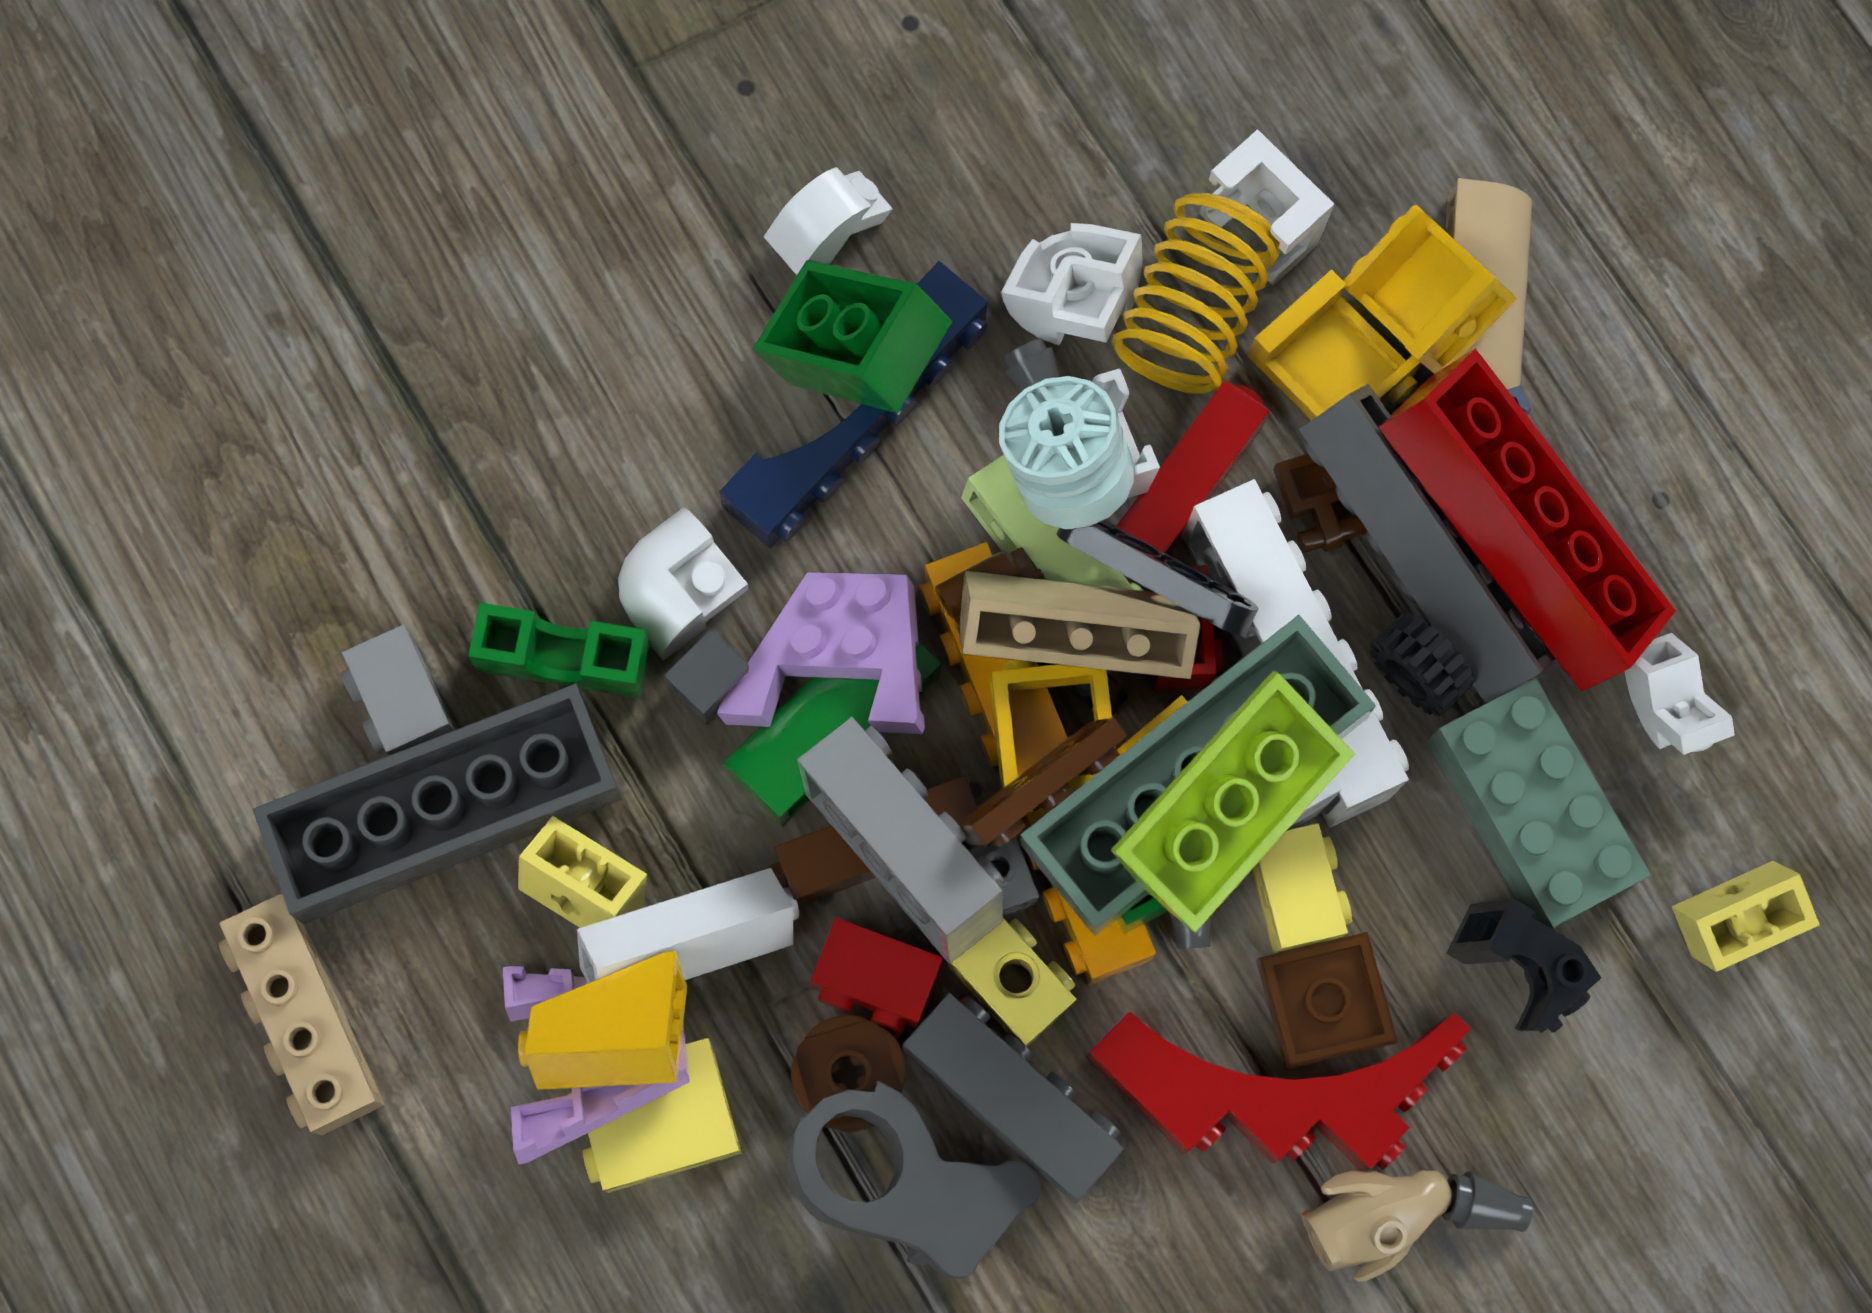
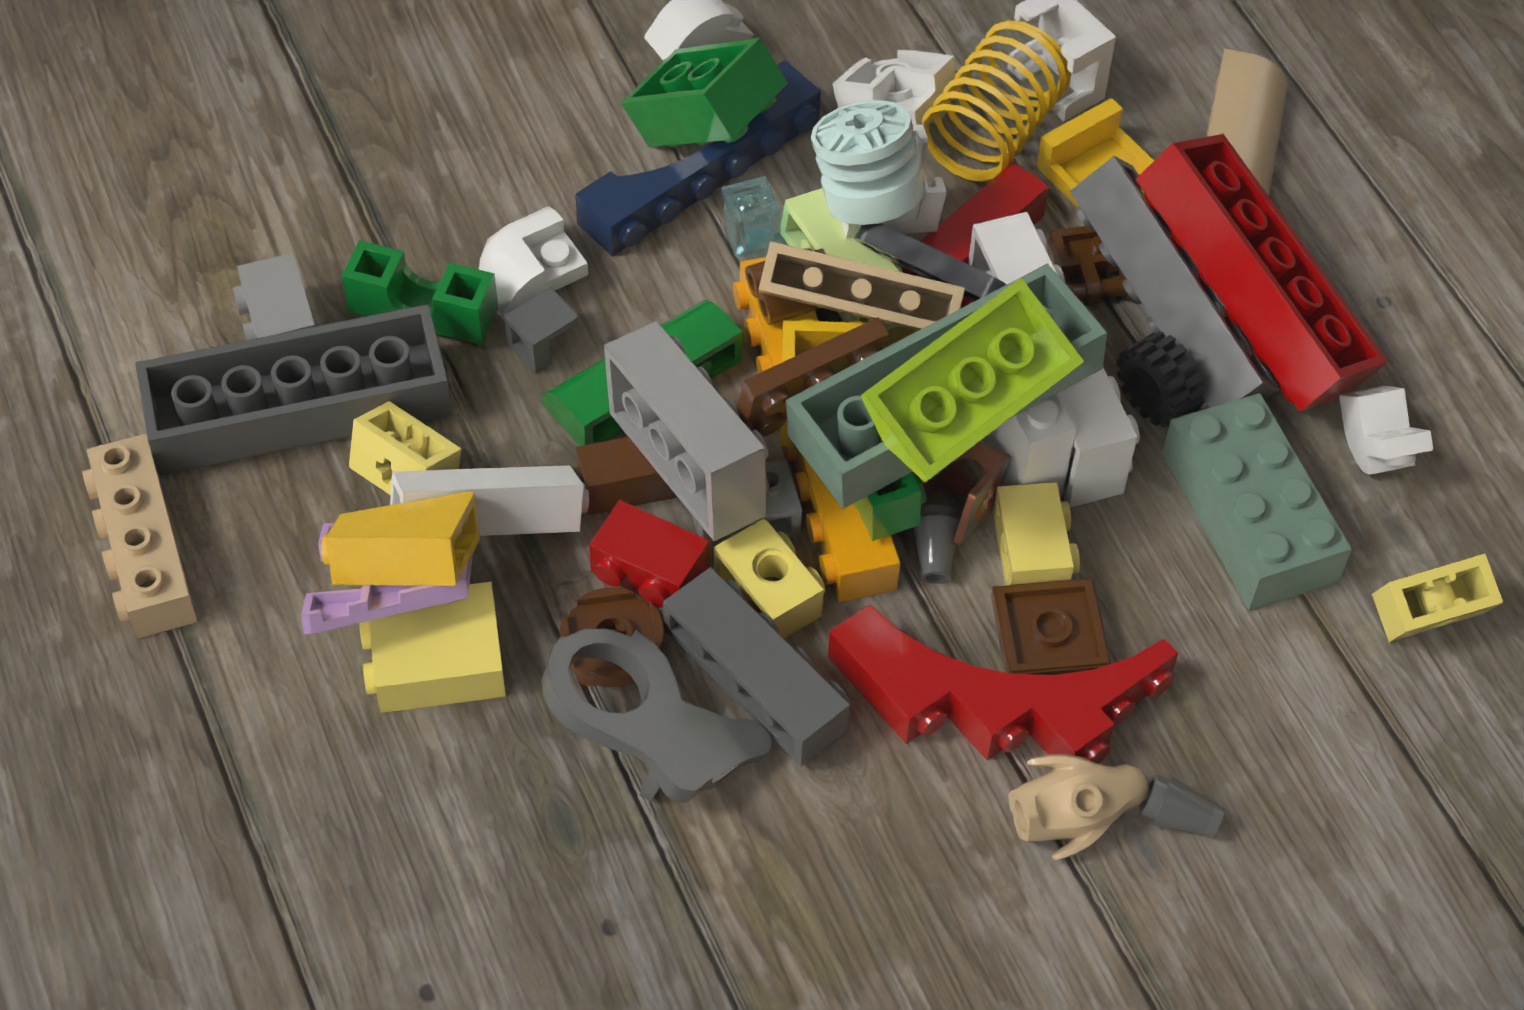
camera: 10 degrees right, 20 degrees down
lavender wing [717,573,925,734] -> none
yellow panel [1343,205,1517,374] -> none
black tile [1446,899,1601,1033] -> none
none -> clear light blue brick [721,176,781,257]

